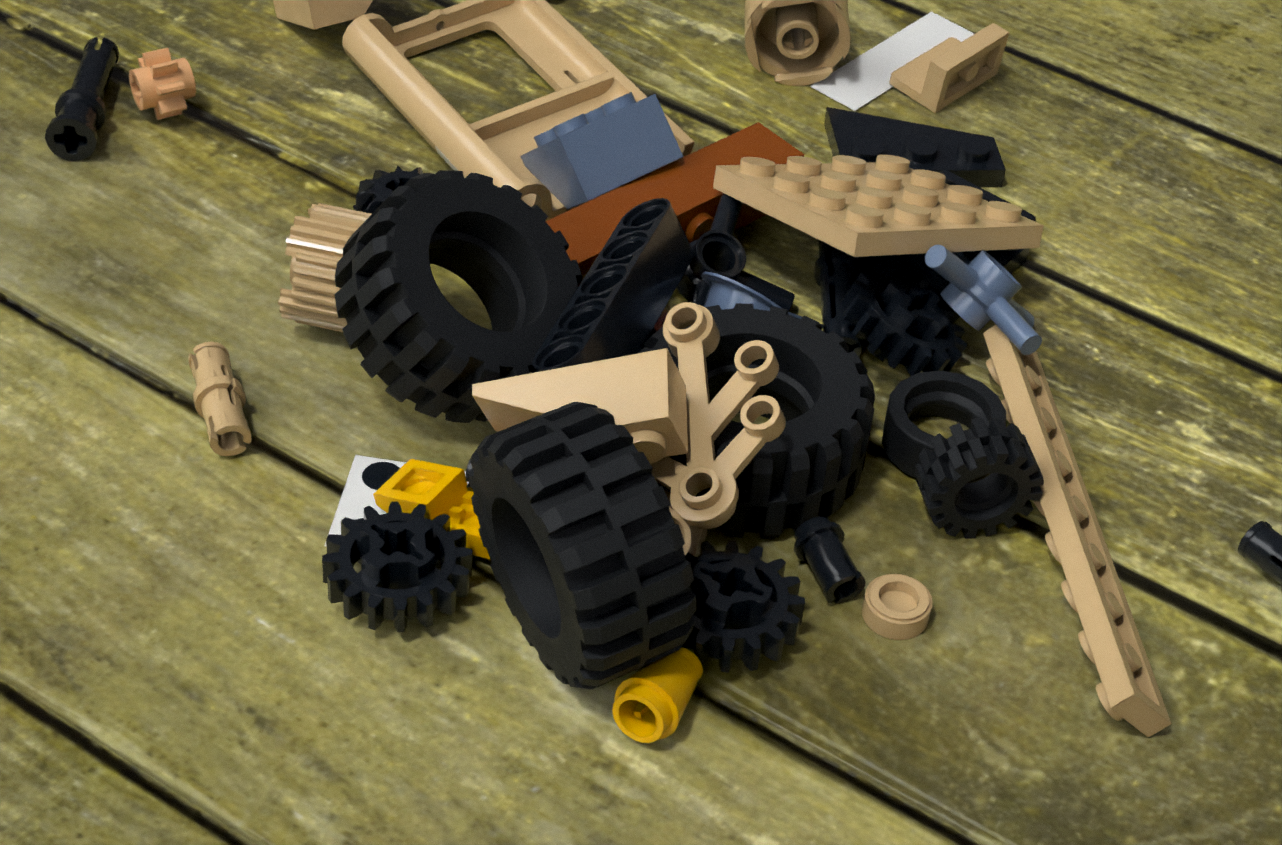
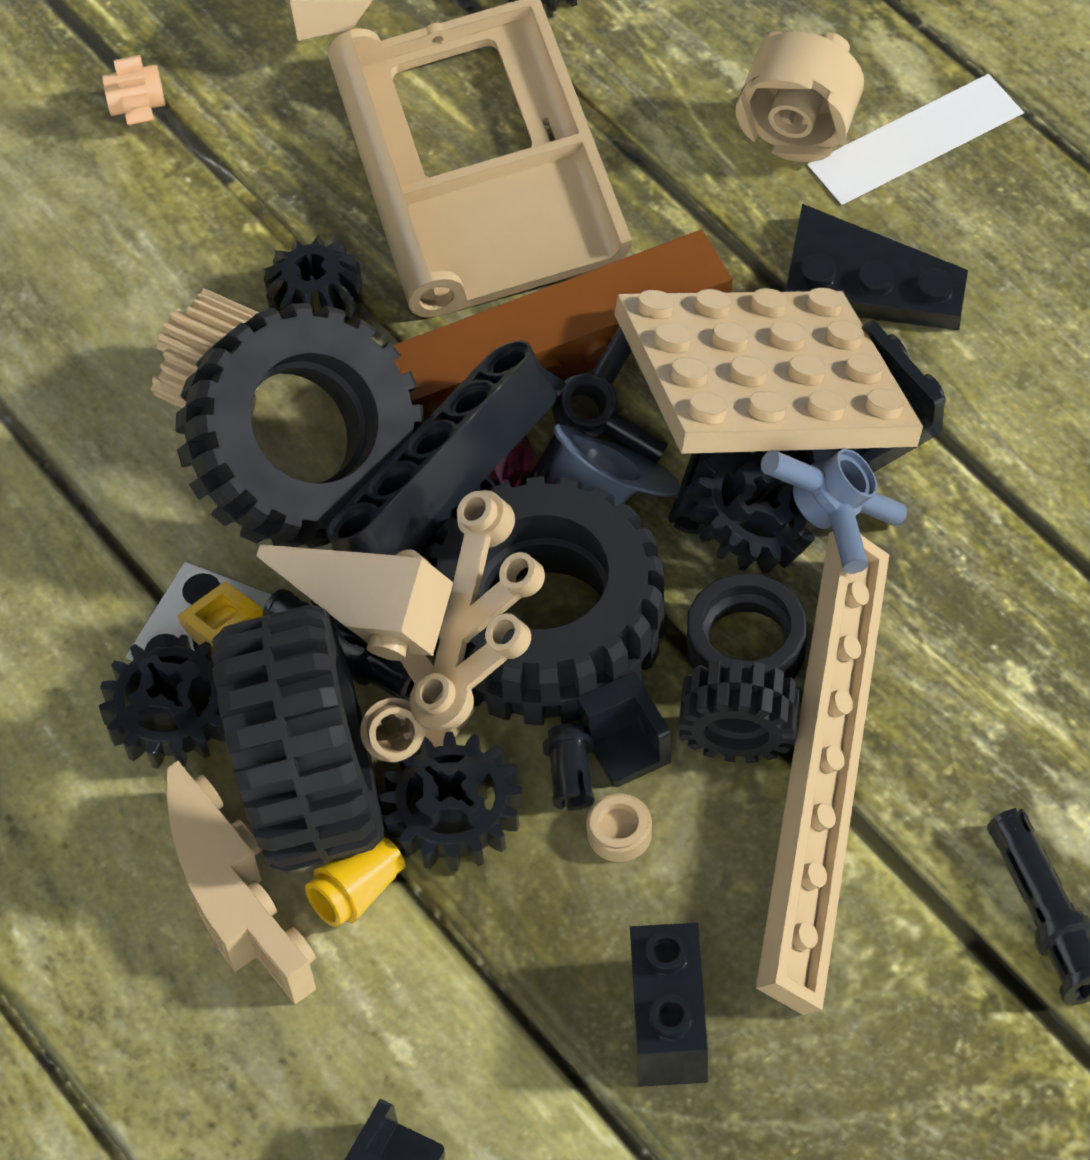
camera: 25 degrees right, 15 degrees up
black pin [45,37,119,161] -> none
tan pin [188,341,252,456] -> none
sand blue slope [521,92,683,209] -> none
tan panel [889,23,1010,113] -> none
none -> tan slope [167,761,316,1004]
none -> black panel [577,671,671,787]
none -> black brick [630,922,708,1087]

